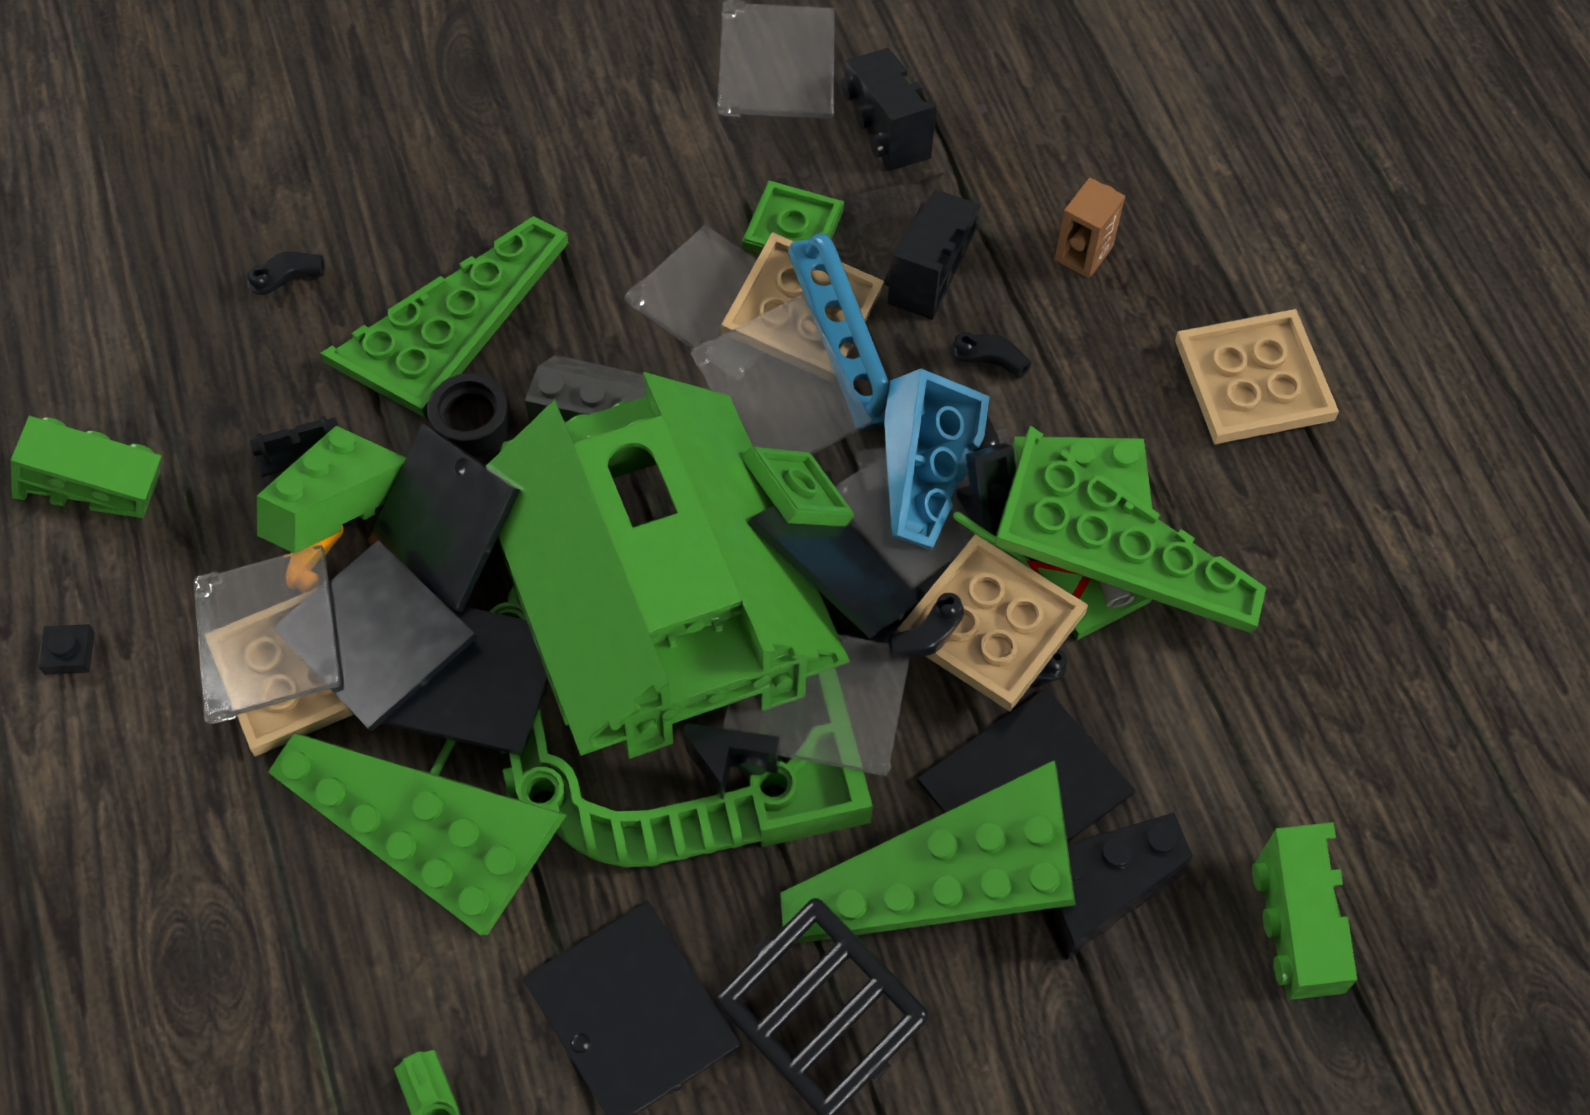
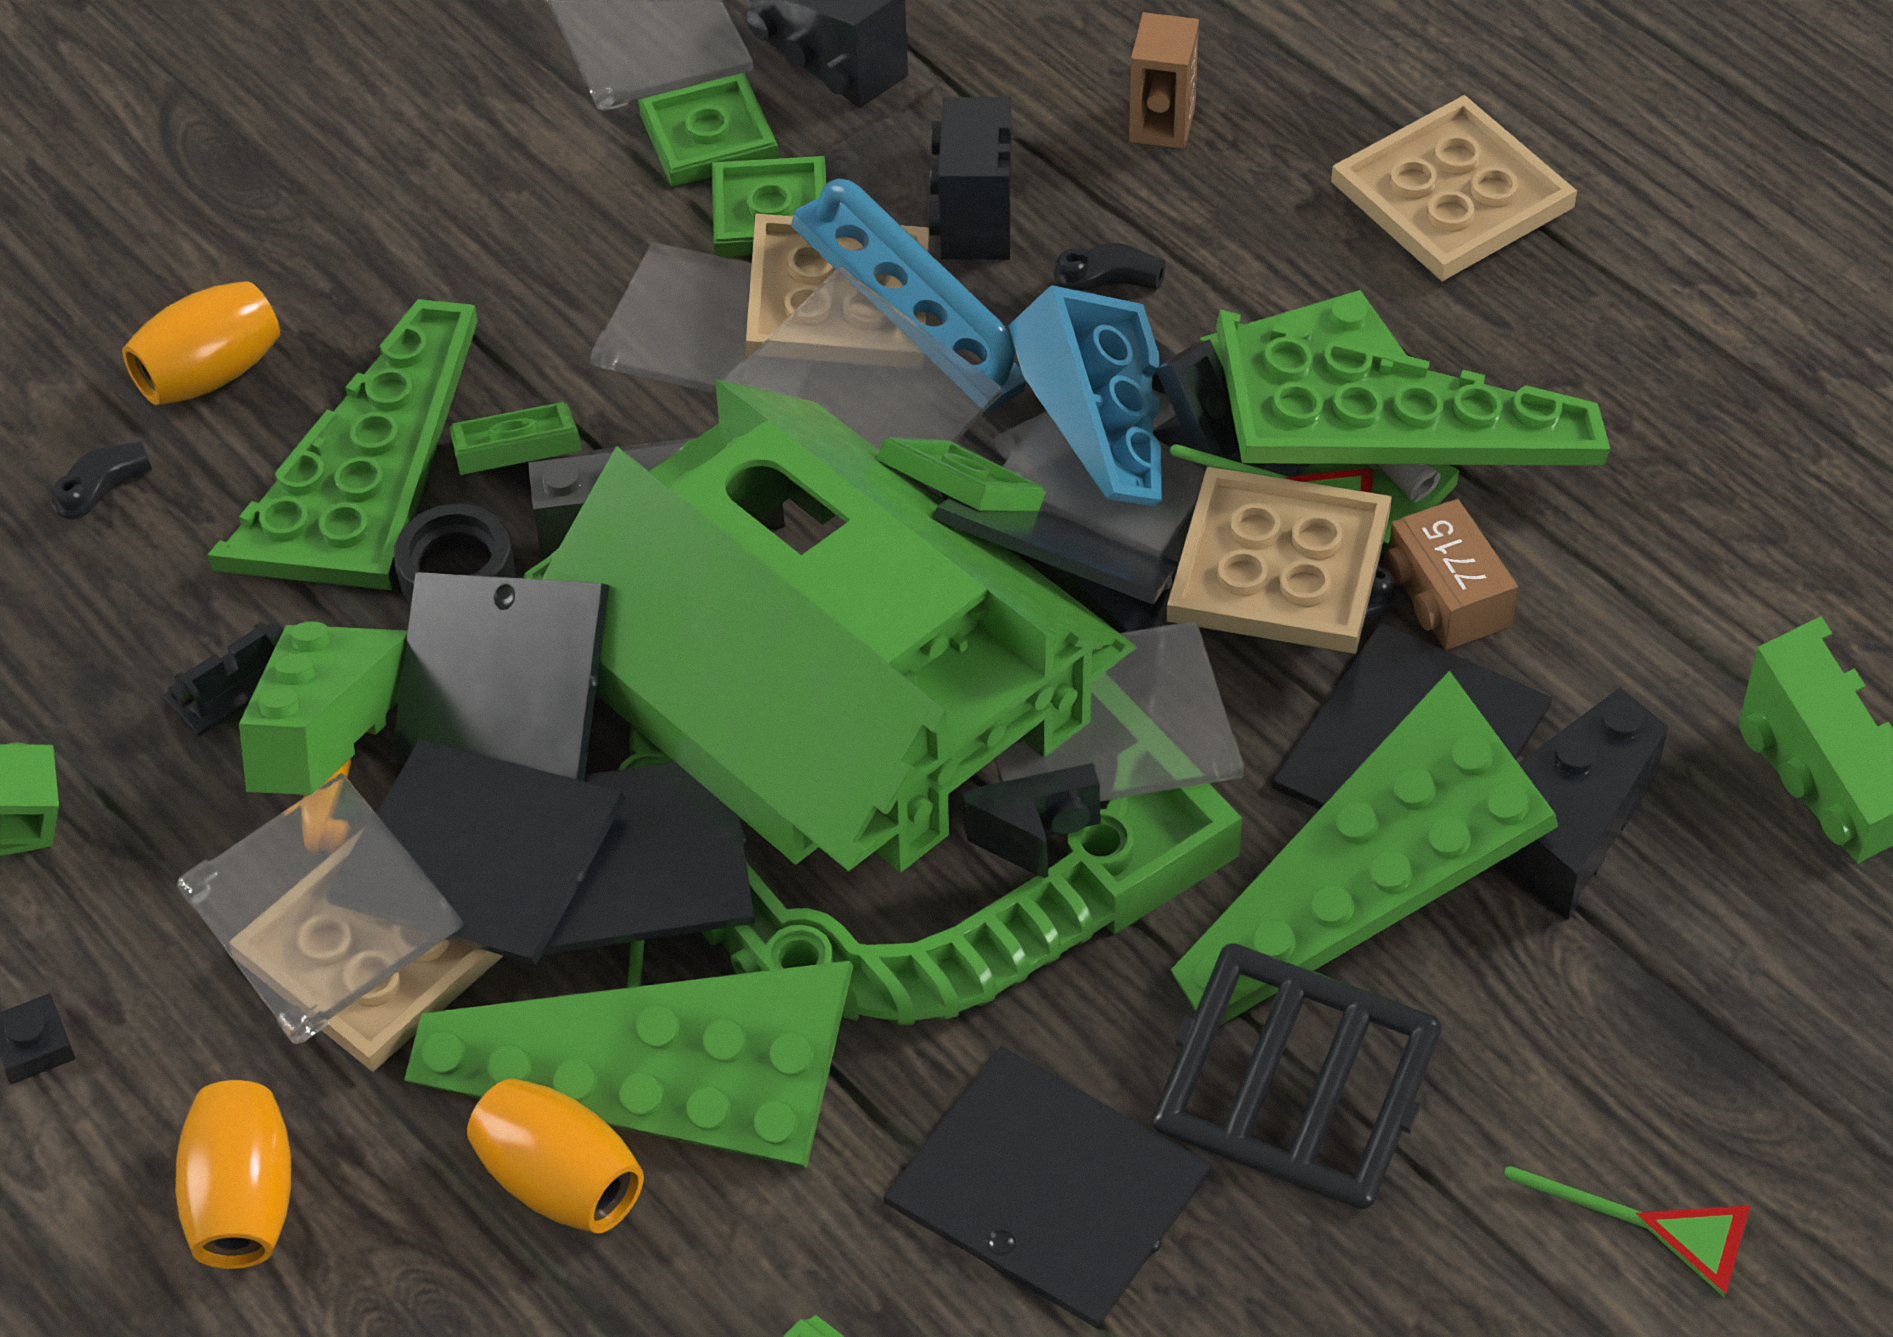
camera: 20 degrees left, 10 degrees down
black arm [888,592,964,659] -> none
none -> light orange piece [122,281,280,405]
none -> light orange piece [175,1080,291,1269]
none -> bright green tile [449,402,582,475]
none -> light orange piece [467,1078,644,1234]
none -> bright green tile [638,73,779,187]
none -> medium nougat brick [1384,499,1519,651]

